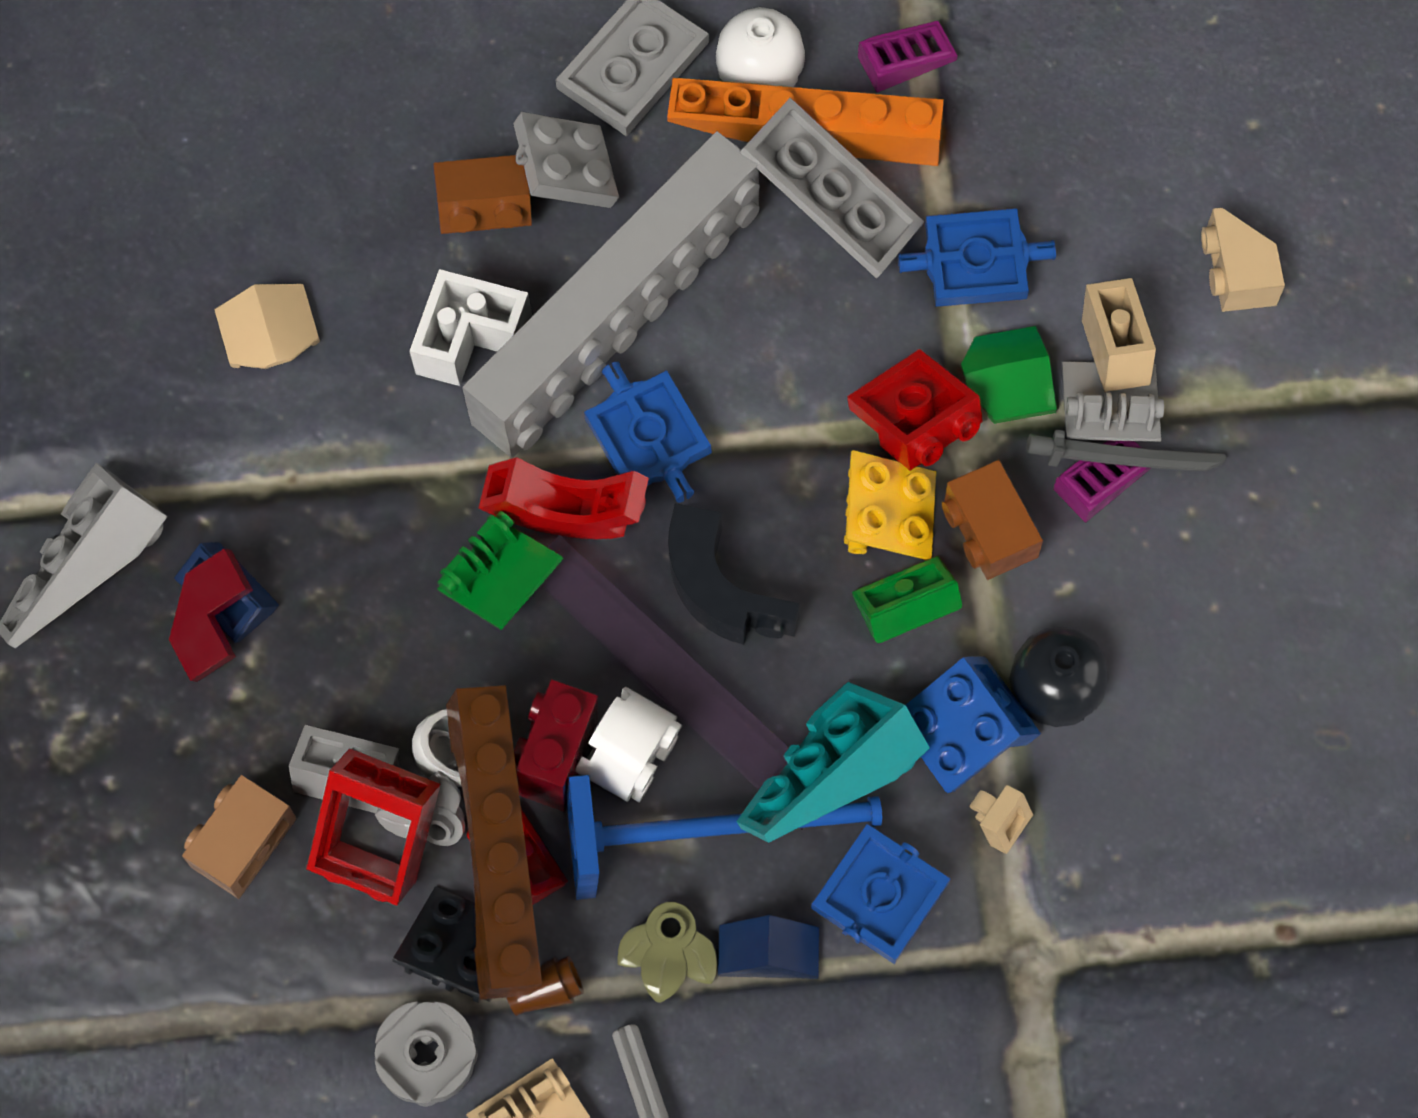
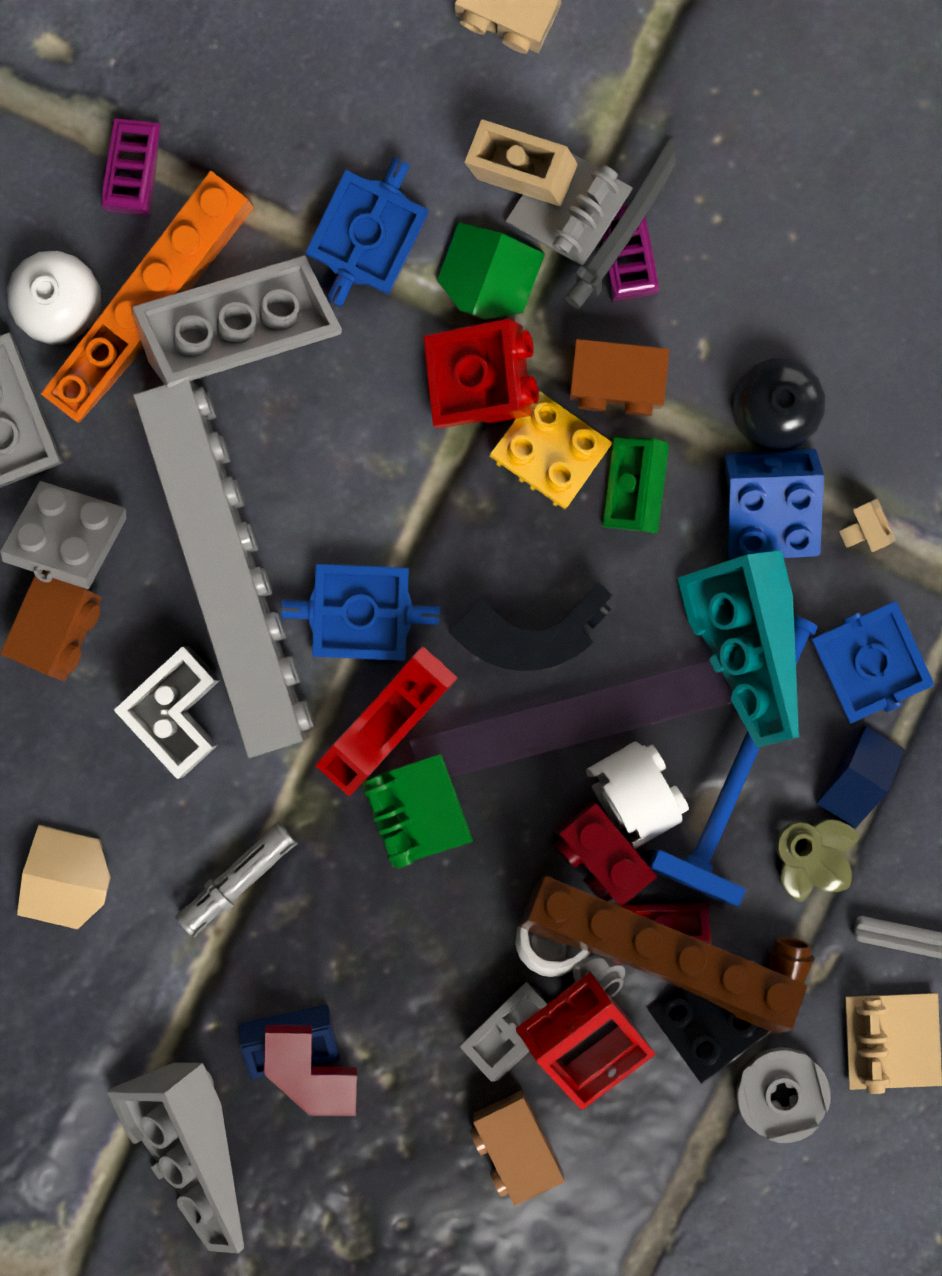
camera: 60 degrees left, 20 degrees up
none -> light grey pin [175,822,298,938]

